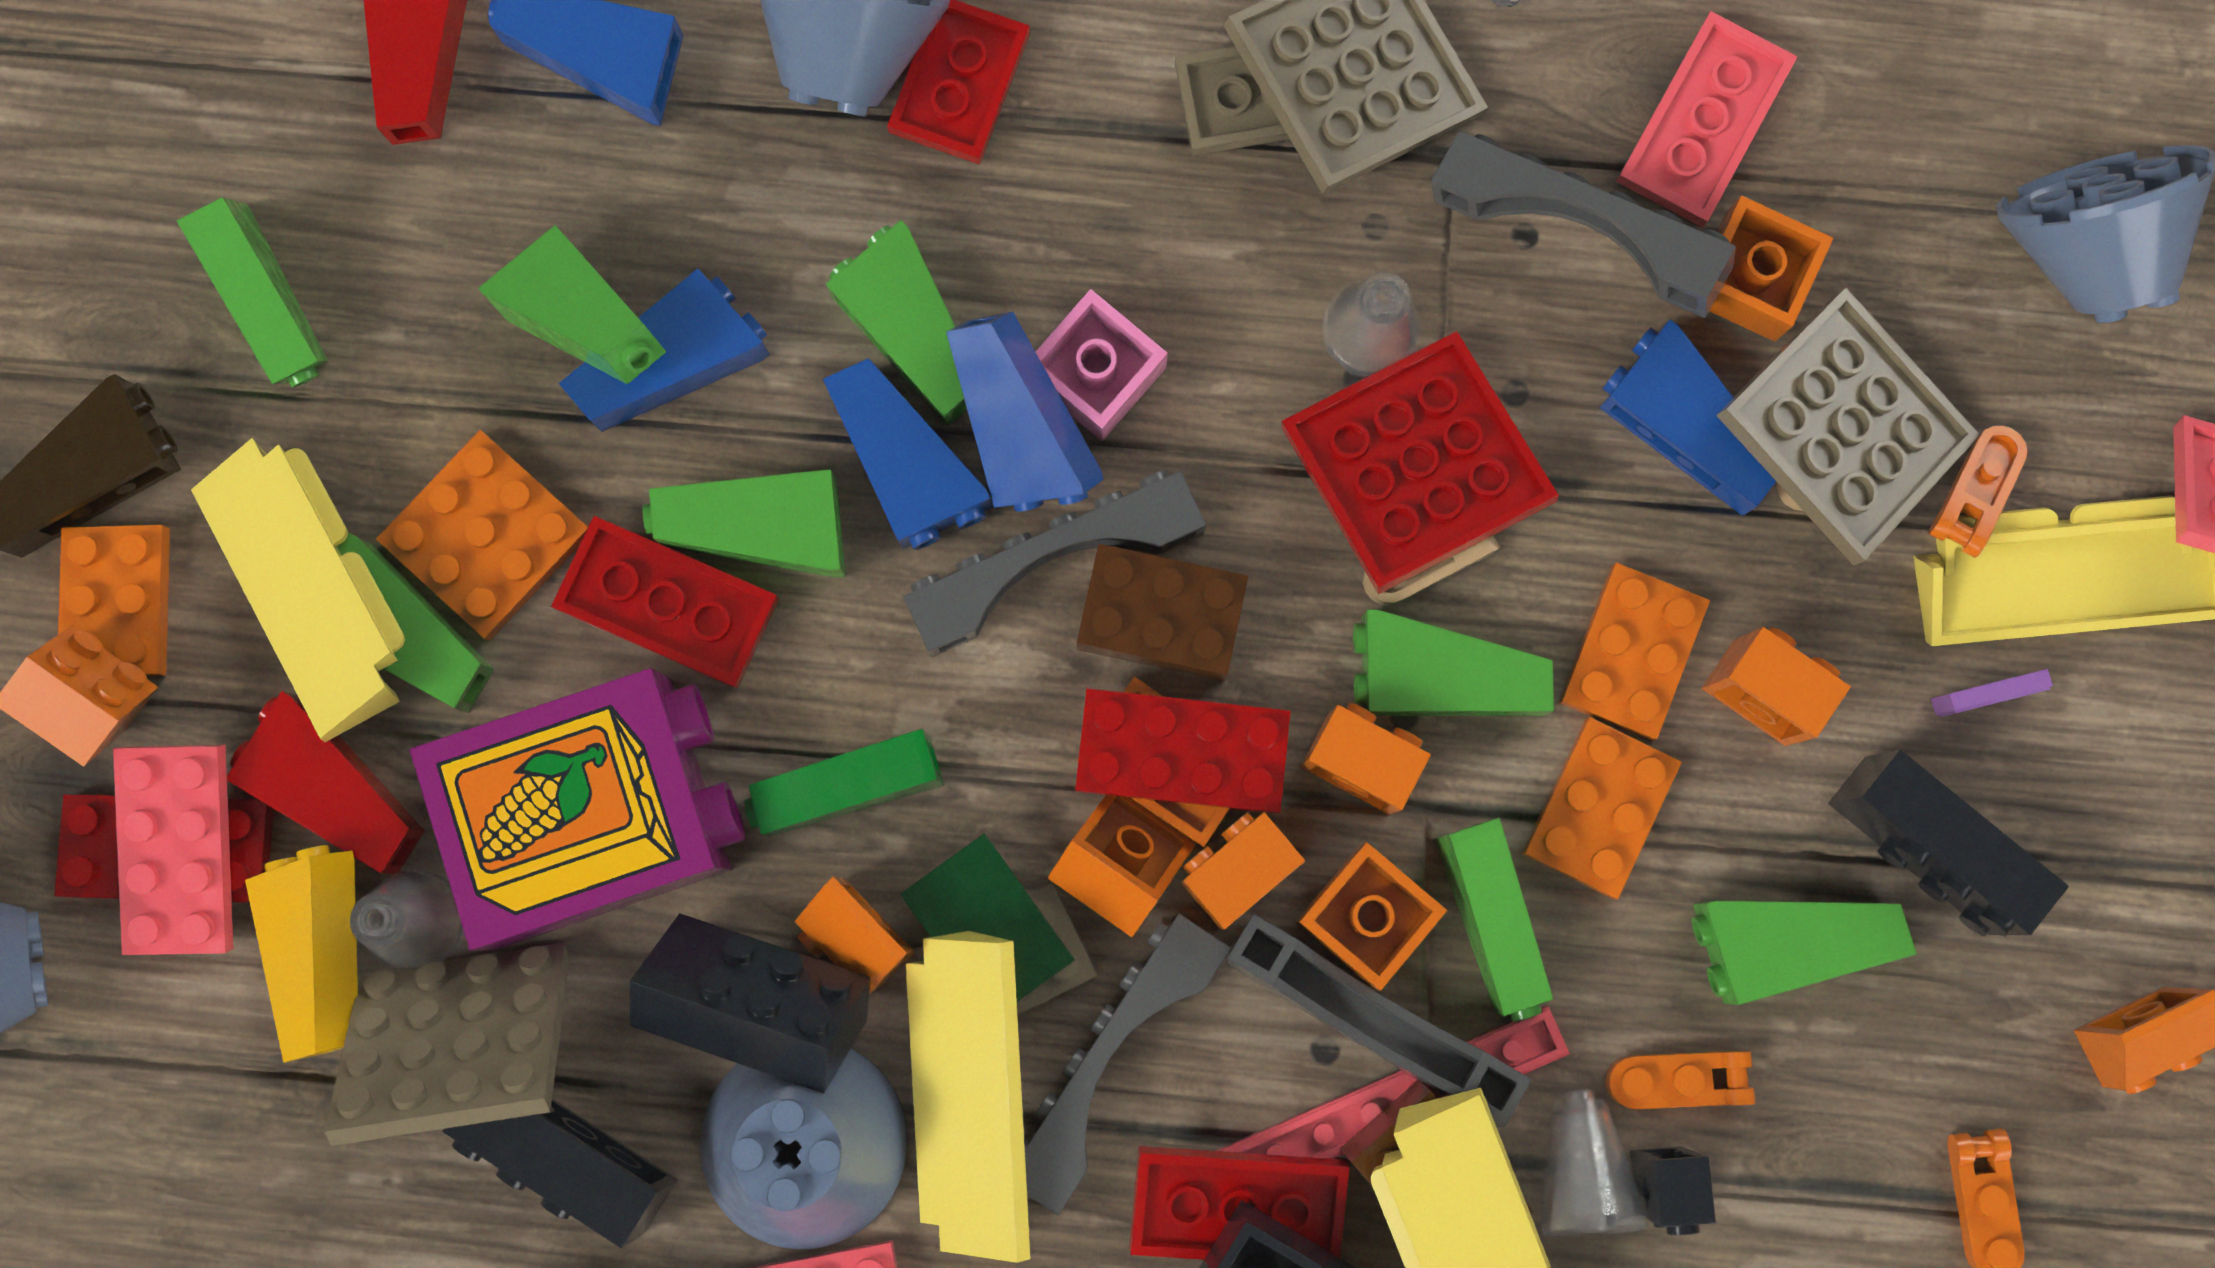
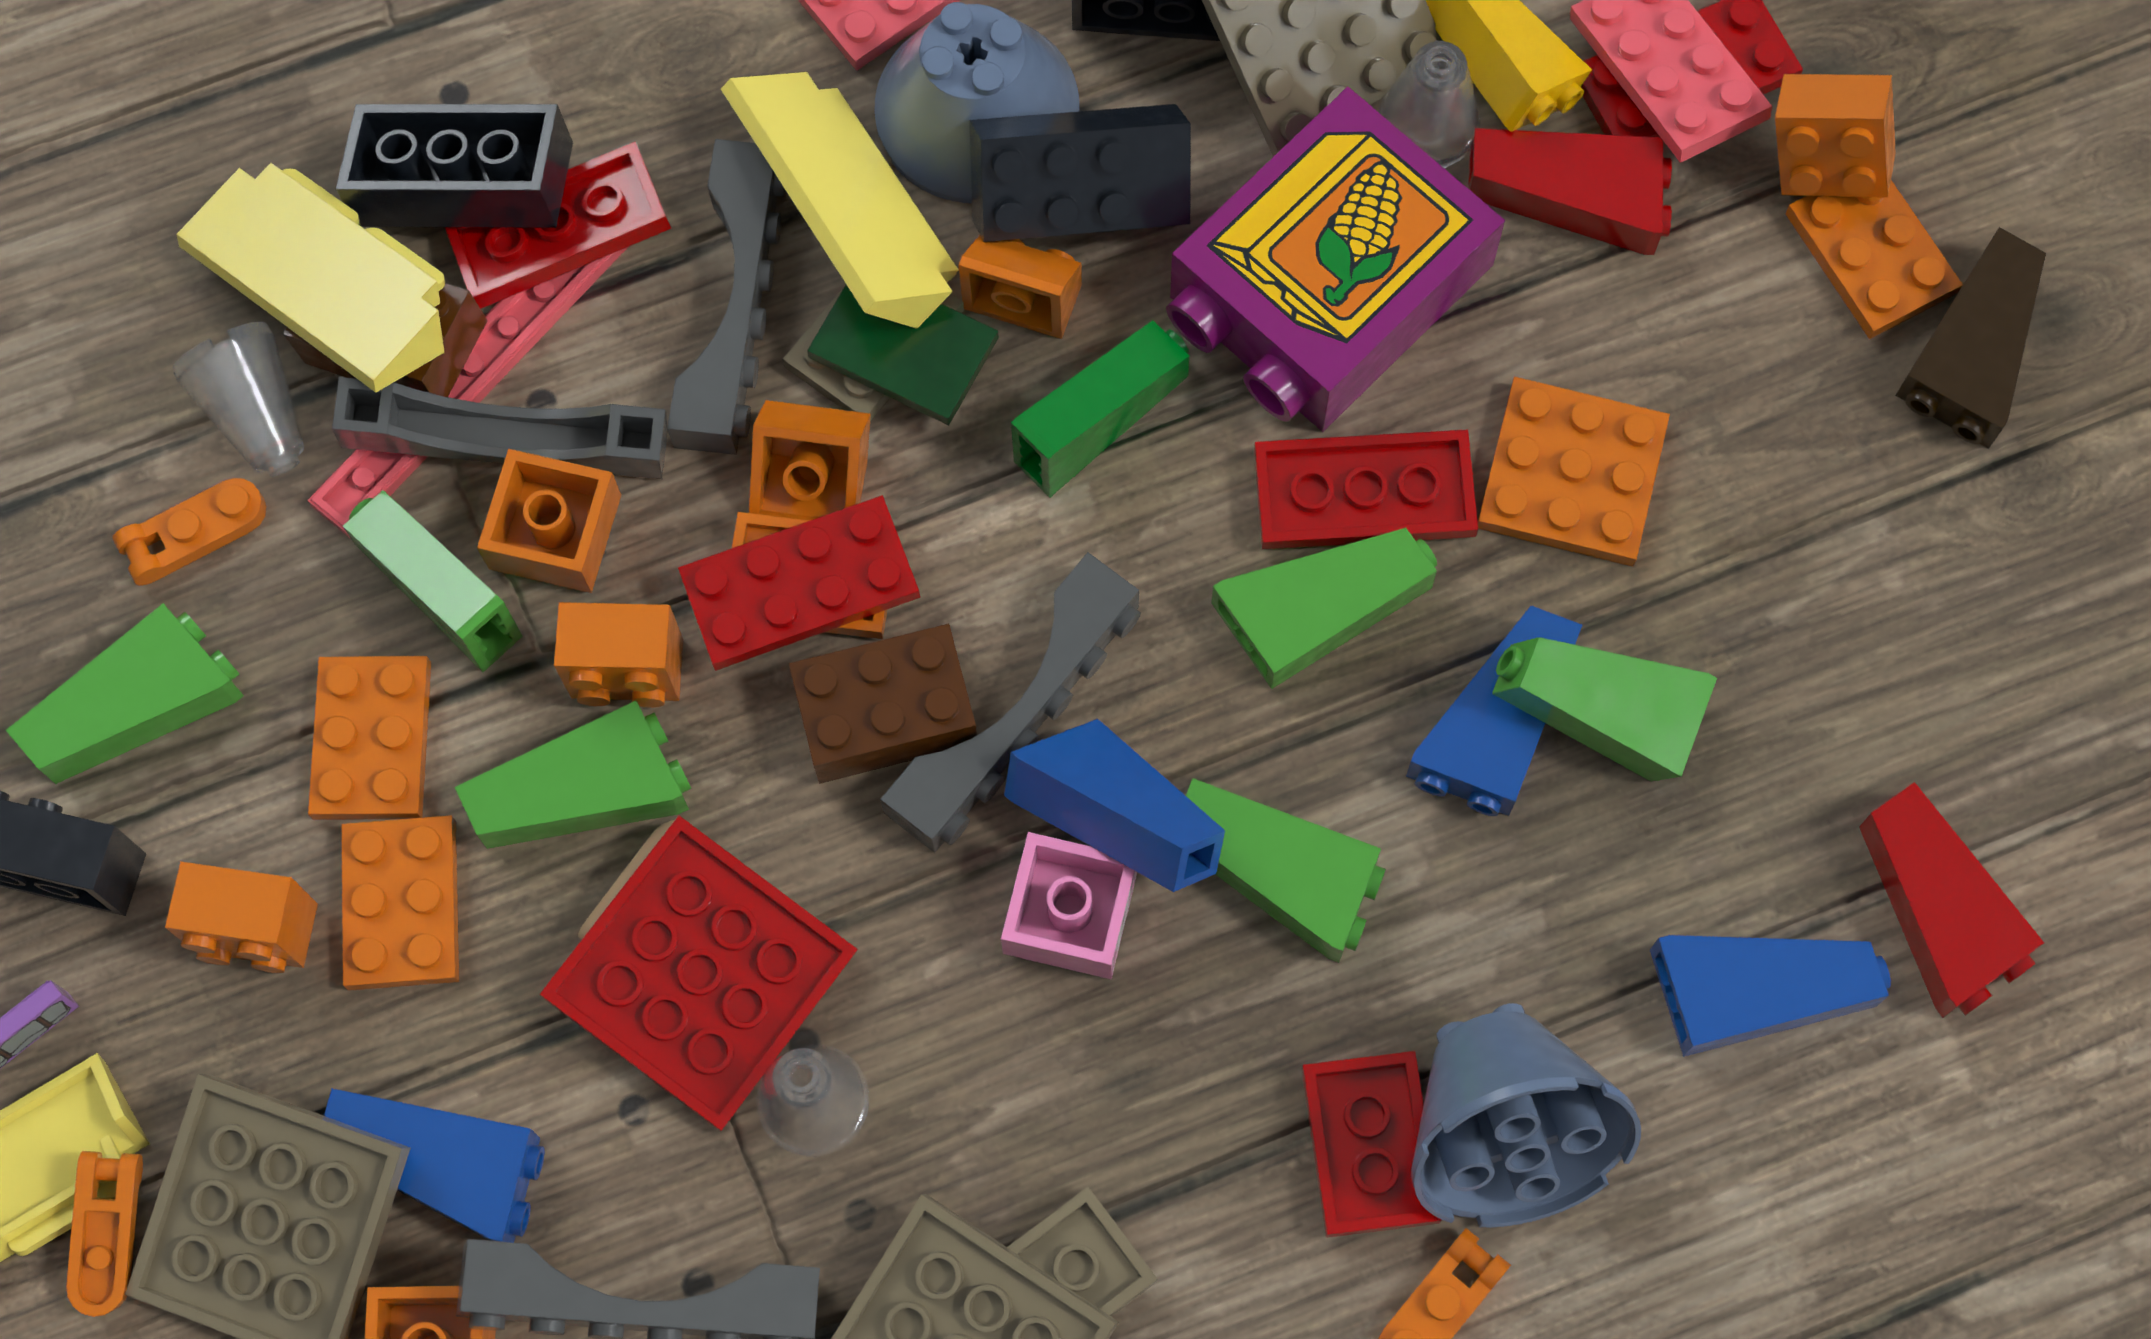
camera: 155 degrees right, 10 degrees down
bright green slope [176,197,328,388] -> none
light yellow slope [191,438,405,742] -> none
bright green slope [337,533,494,713] -> none
blue slope [823,358,993,550] -> none
orange brick [1180,812,1305,930] -> none
black brick [1630,1146,1716,1235] -> none

